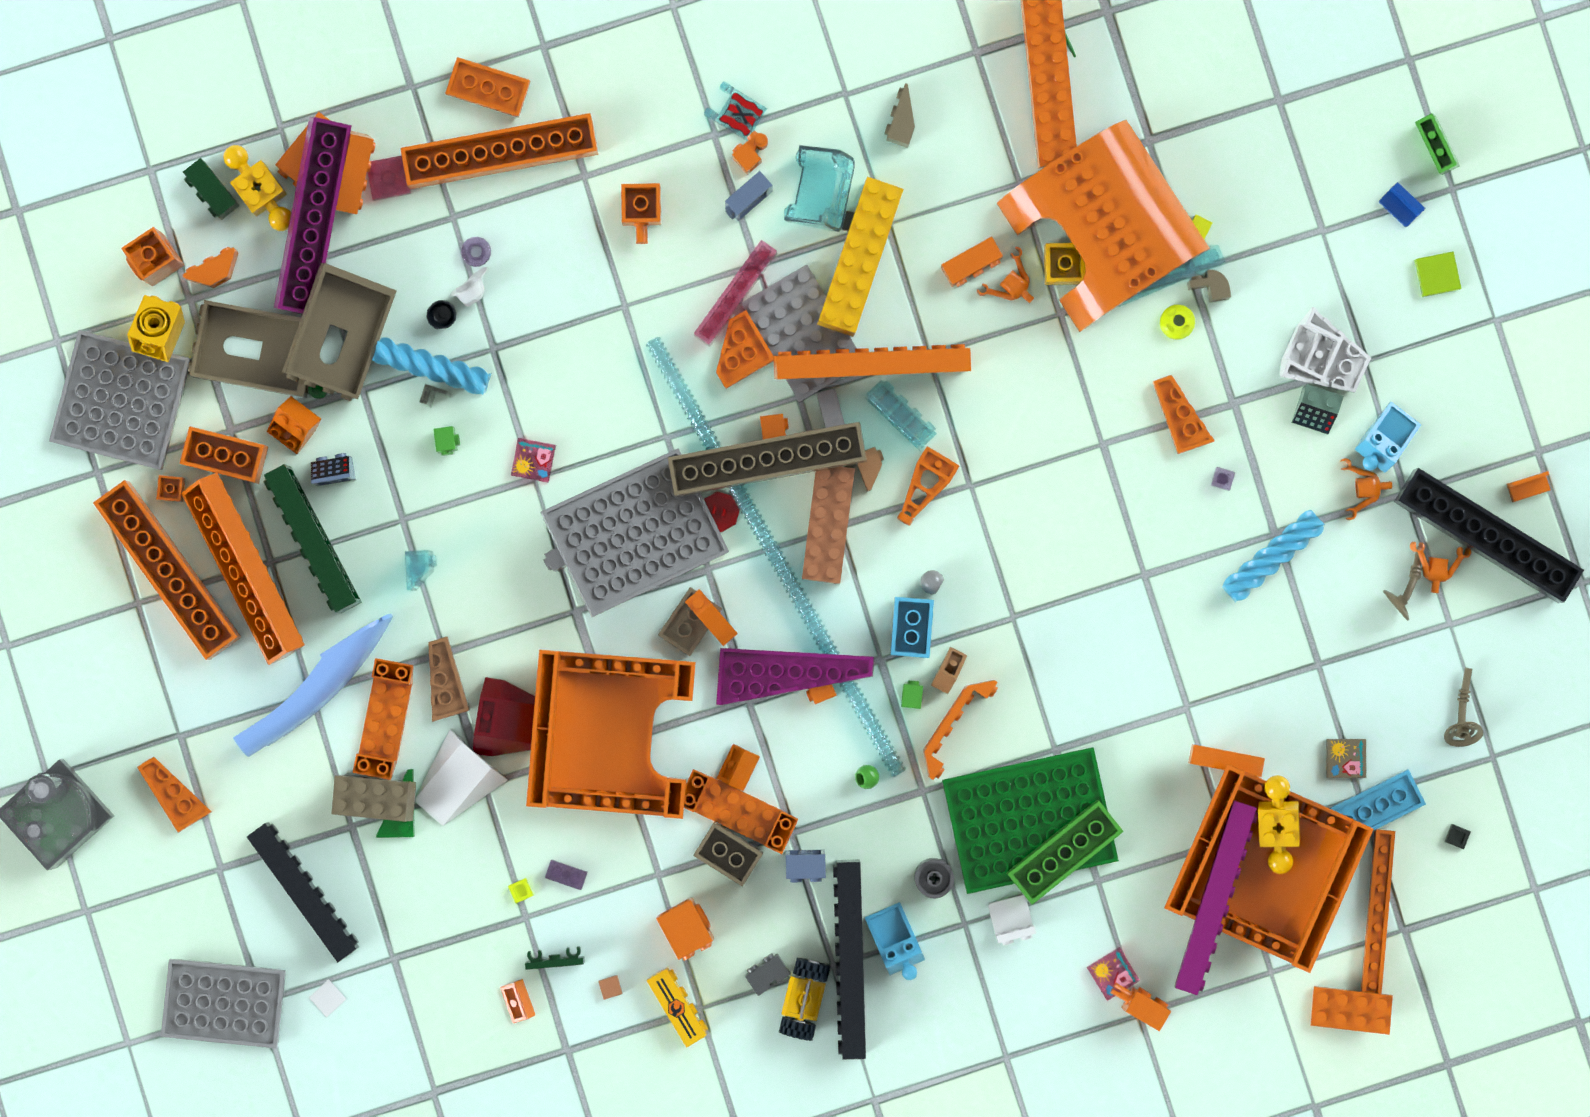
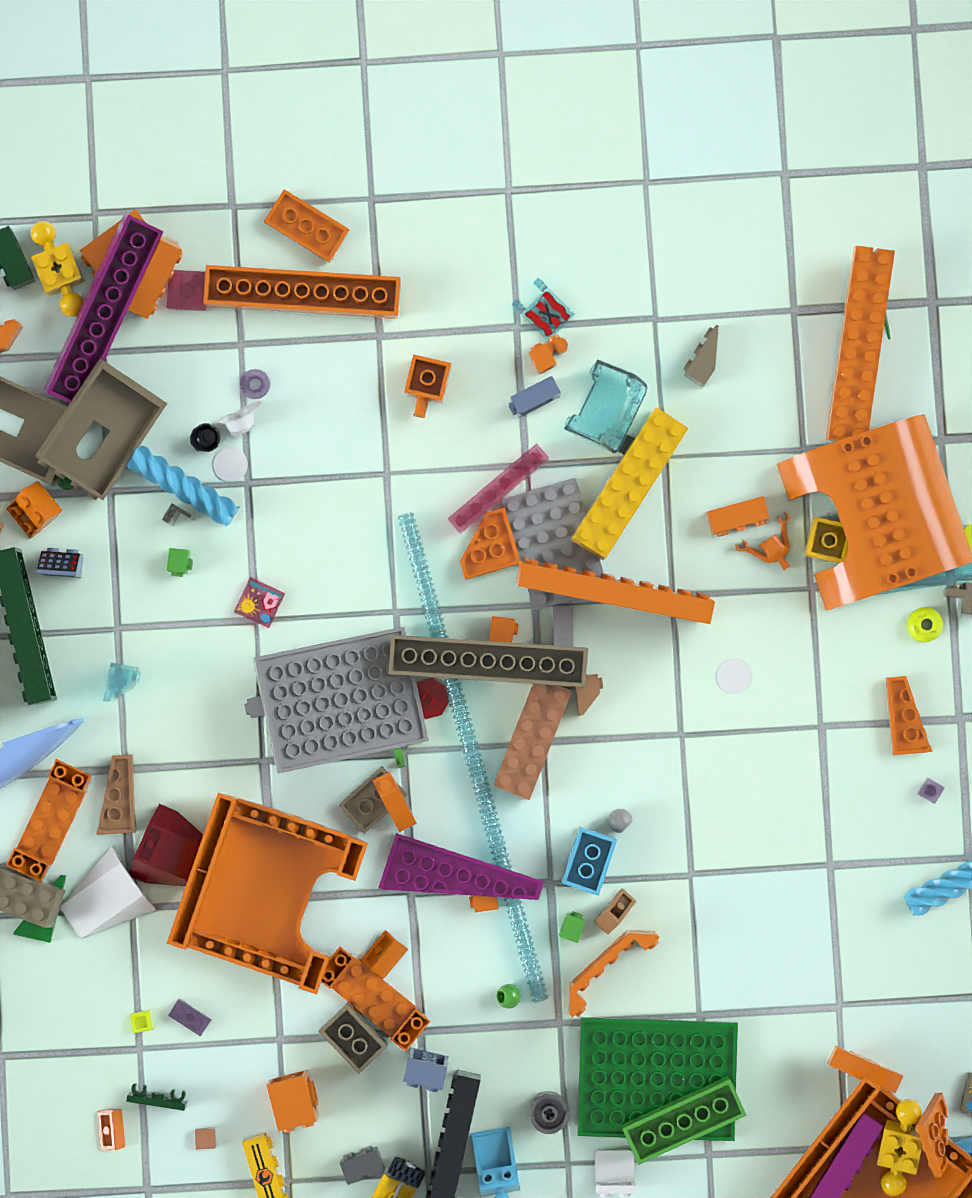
camera: 15 degrees right, 0 degrees up
clear light blue slope [865,380,937,451] -> none
orange plate [897,446,960,526] -> none
none -> white sticker [213,447,248,482]
none -> bright green tile [393,748,405,768]
none -> white sticker [716,659,751,694]
none -> orange plate [916,1092,948,1177]

